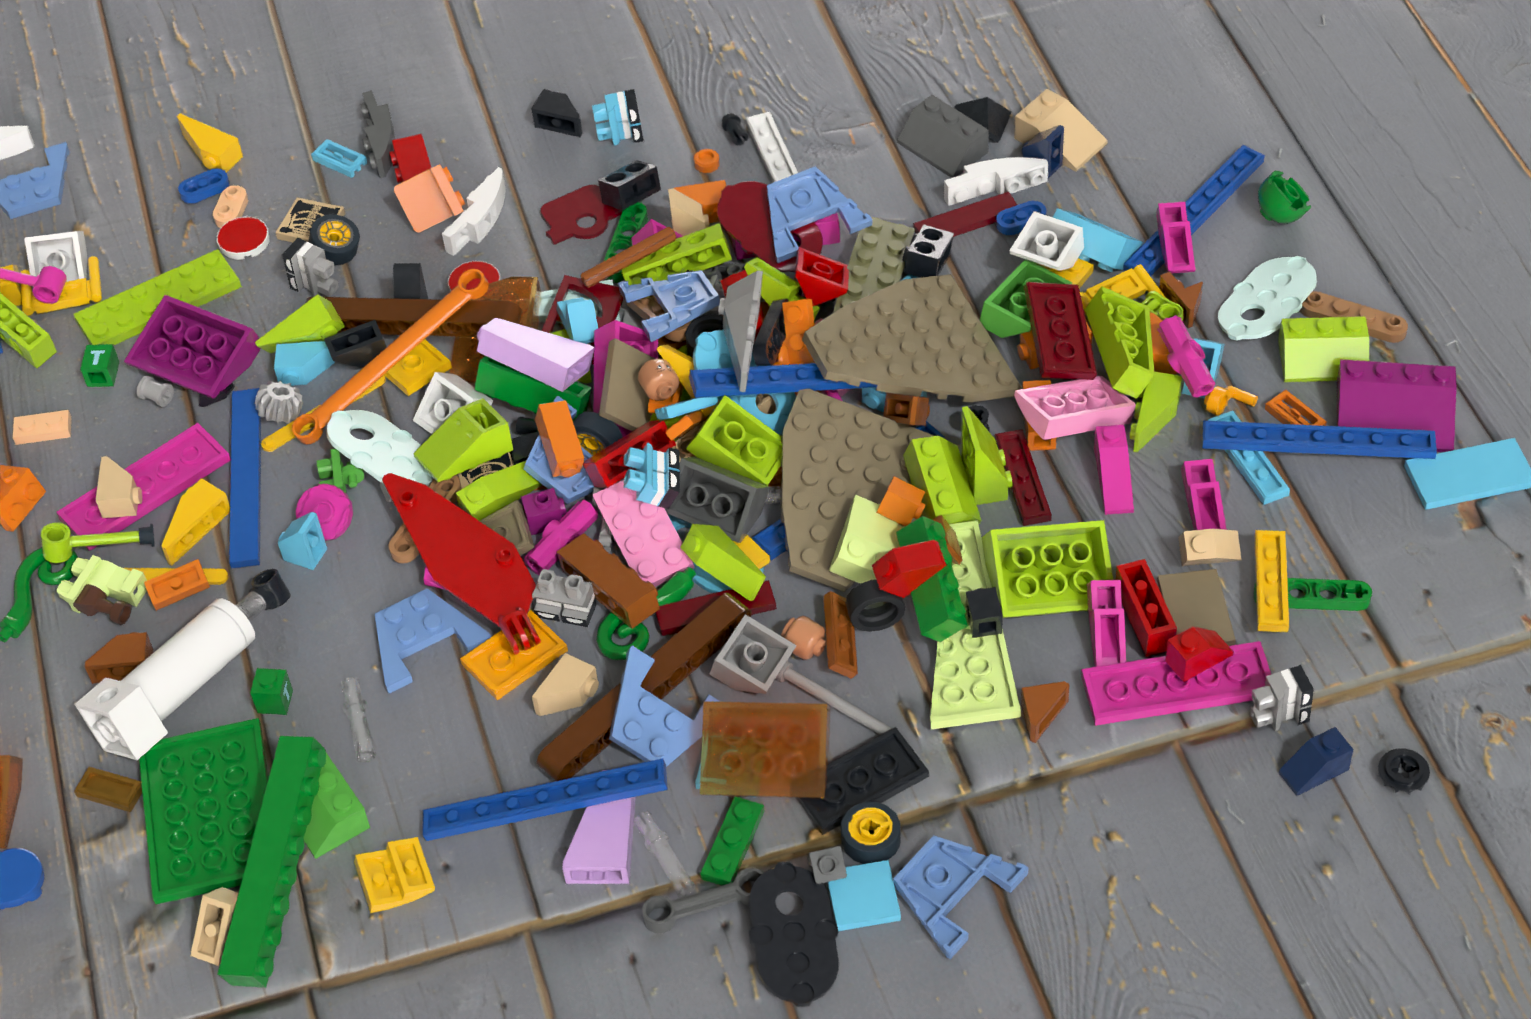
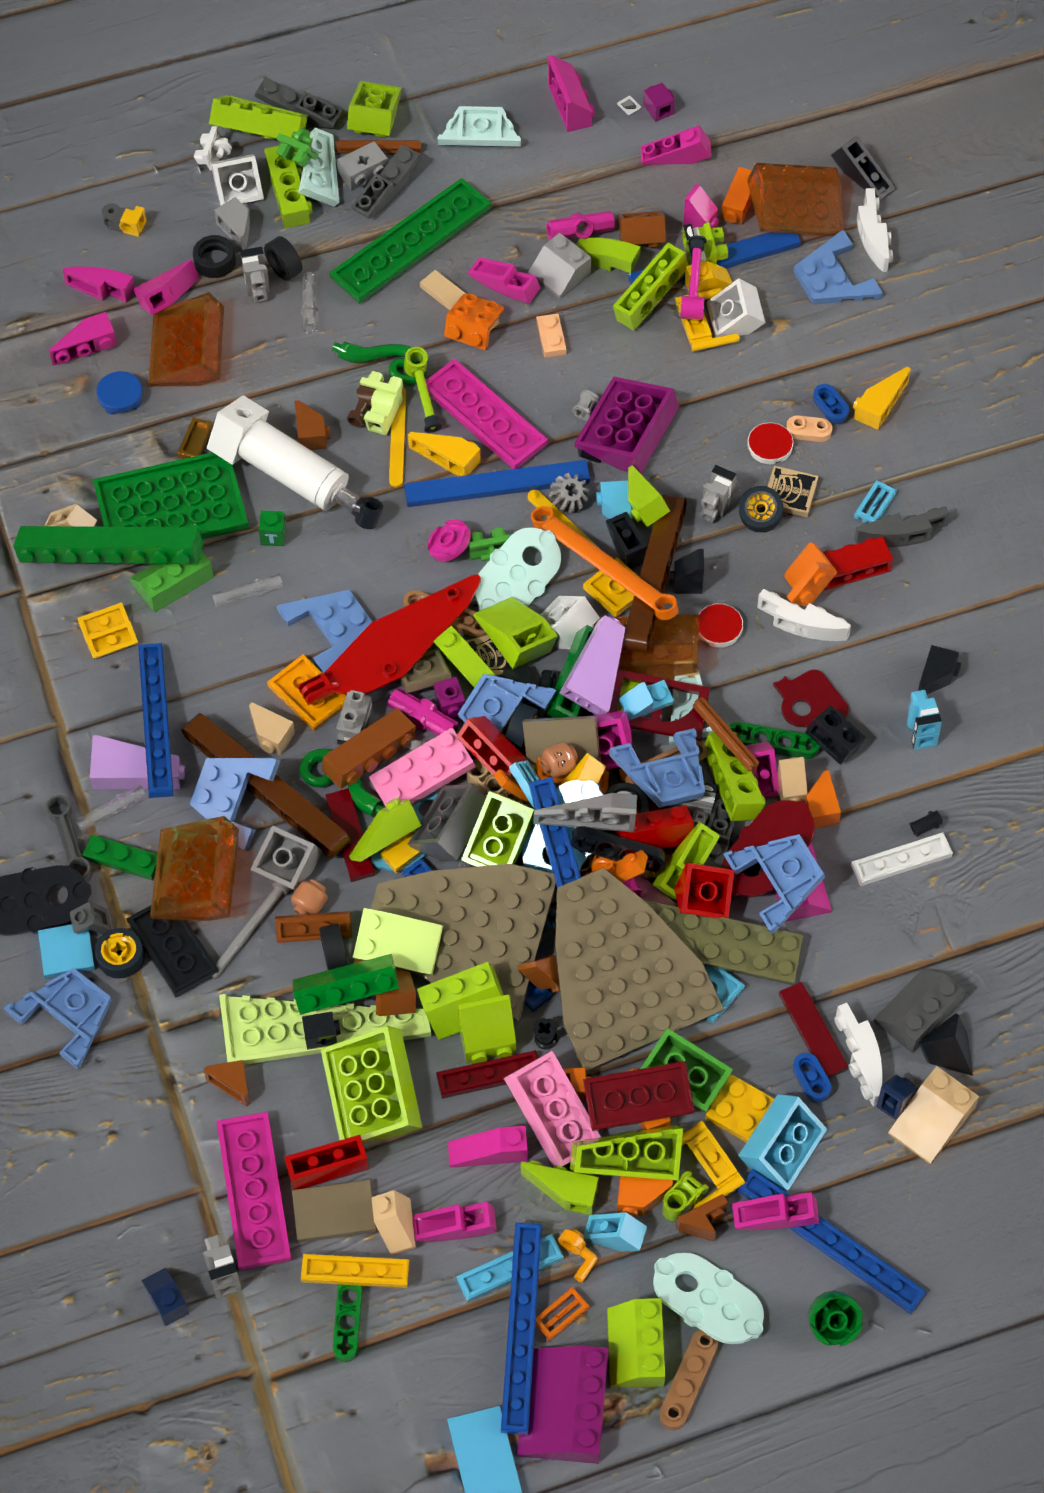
camera: 85 degrees right, 10 degrees up
lime plate [73,249,242,346] -> none
green brick [80,344,120,387] -> none
tan slope [96,456,142,518] -> none
orange plate [144,559,210,610] -> none
medium azure slope [278,512,327,570] -> none
orange brick [535,400,585,477] -> none
medium azure hips [624,443,680,509] -> none
orange tile [694,149,720,173] -> none
red slope [872,540,946,598] -> none
orange brick [876,476,926,526] -> none
black brick [902,225,954,278] -> none
white slope [1010,211,1084,271] -> none
dark pink slope [1087,580,1126,667] -> none
dark pink piece [1157,315,1215,398] -> none
red slope [1165,626,1234,682] -> none
black gear [1378,748,1430,794] -> none

